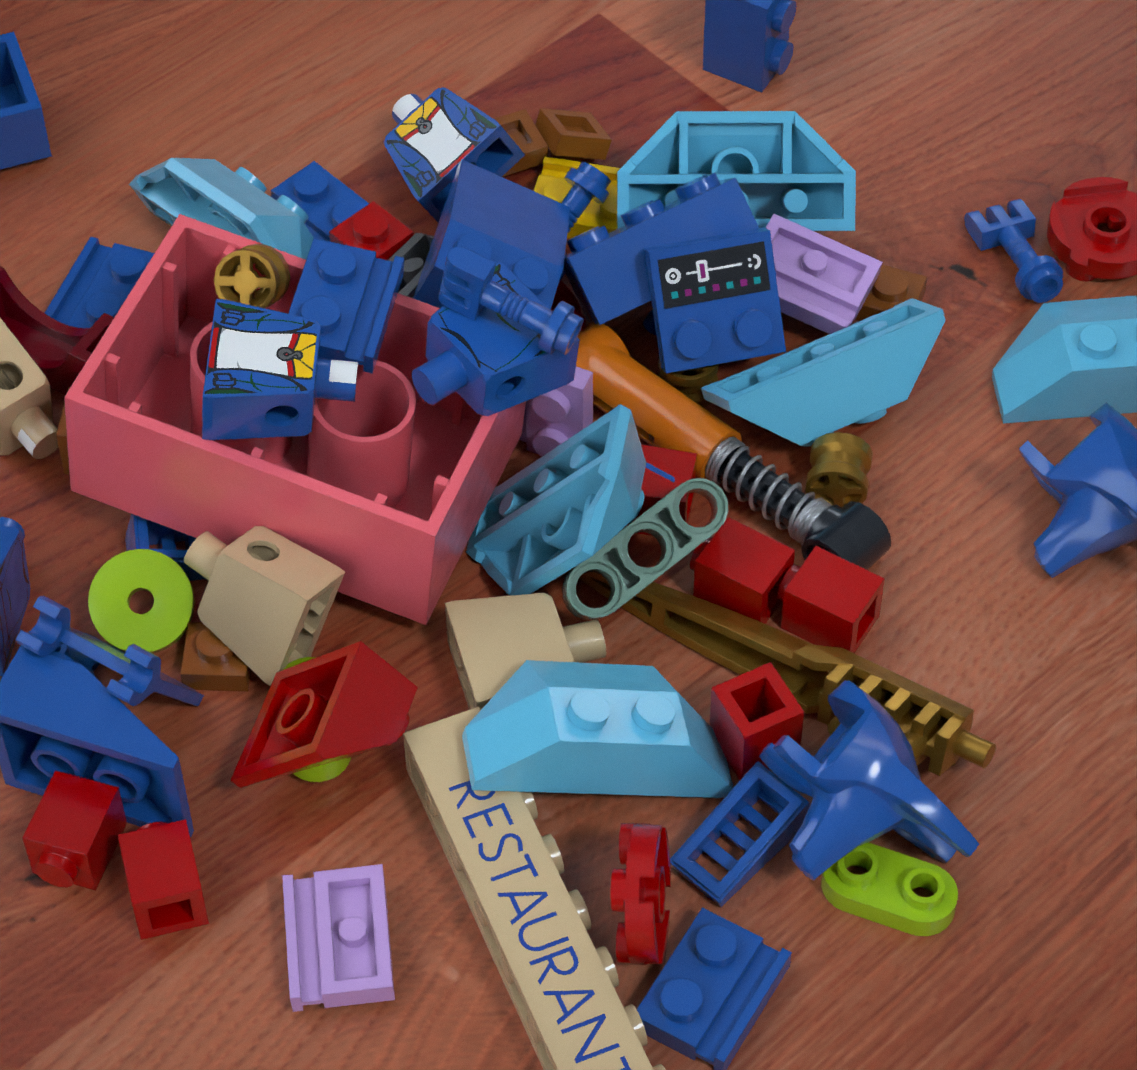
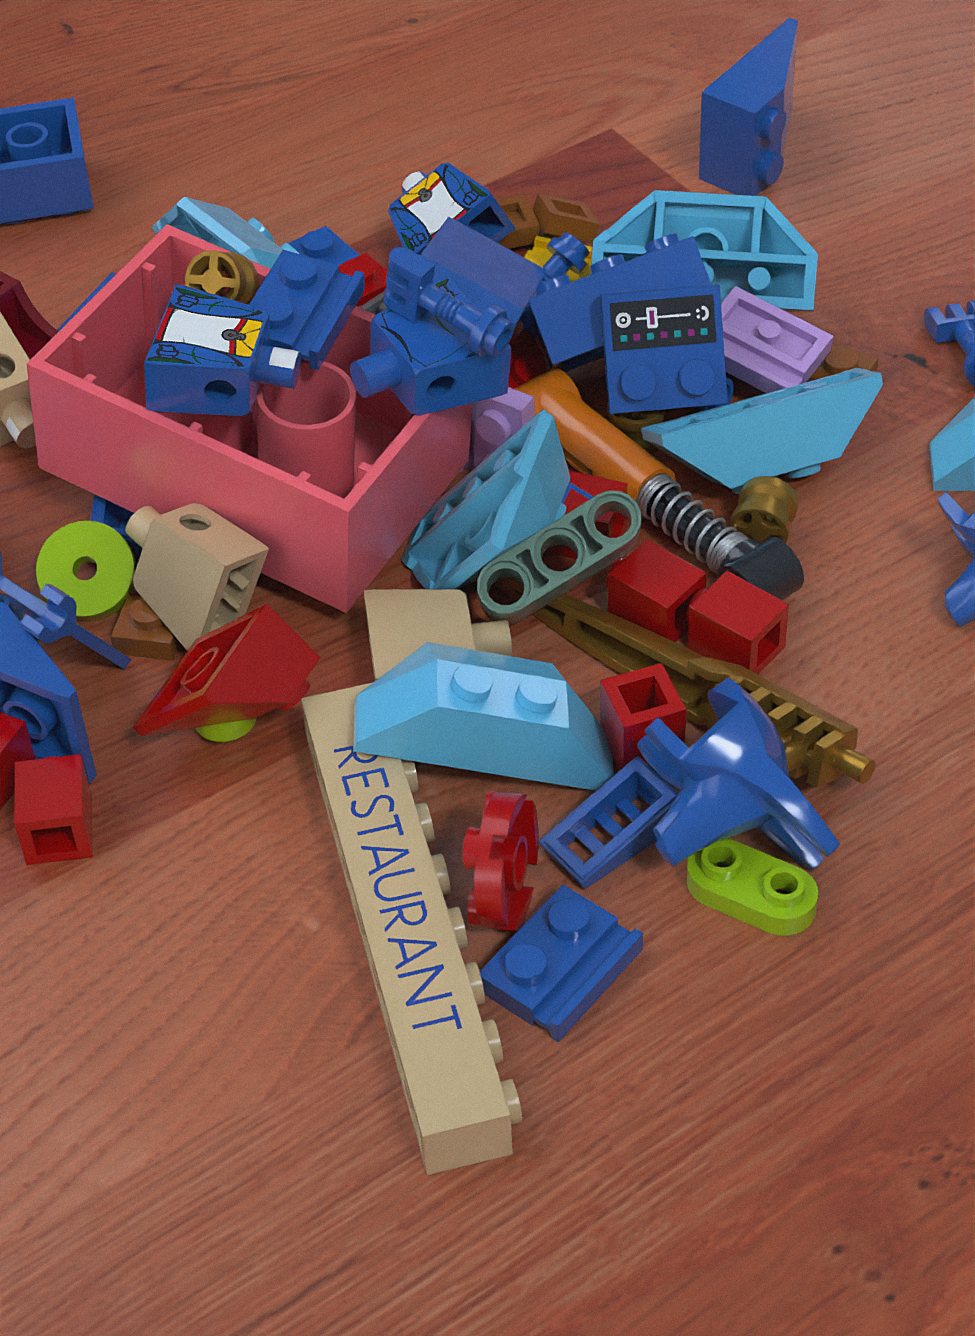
camera: 10 degrees right, 5 degrees down
lavender plate [282,864,395,1012] -> none

